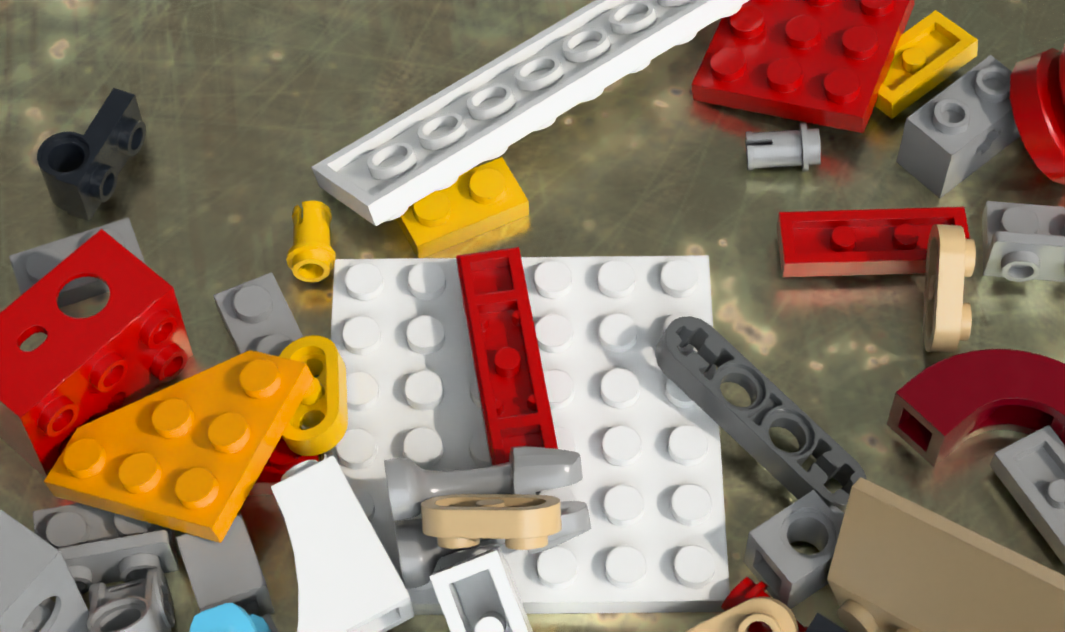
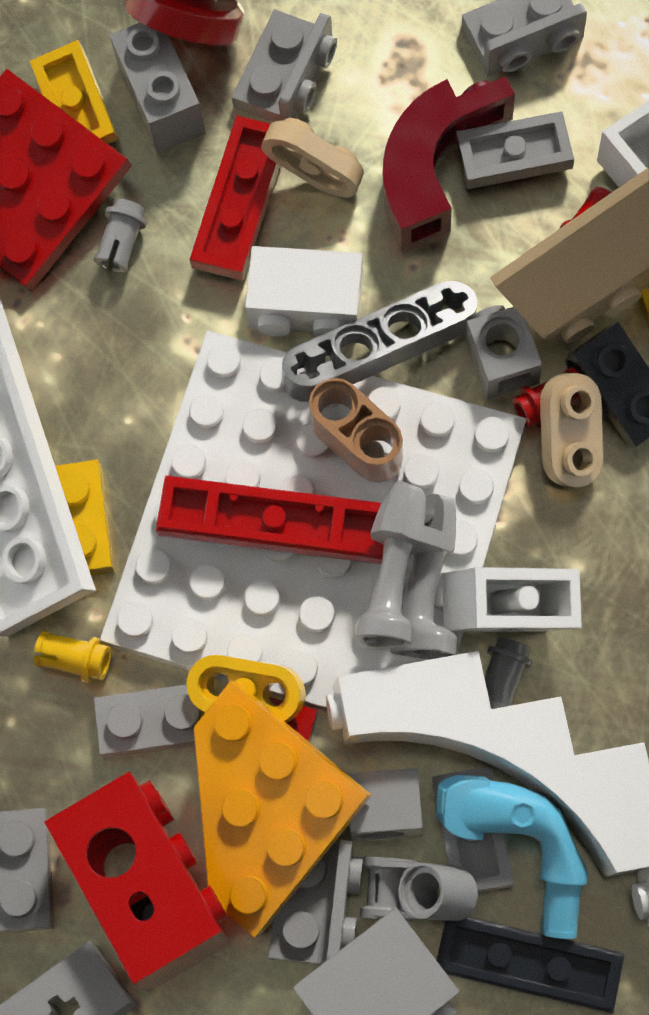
camera: 65 degrees left, 15 degrees up
tan plate [421,494,562,550] -> none
none -> white brick [245,246,364,337]
none -> medium nougat beam [309,378,403,482]

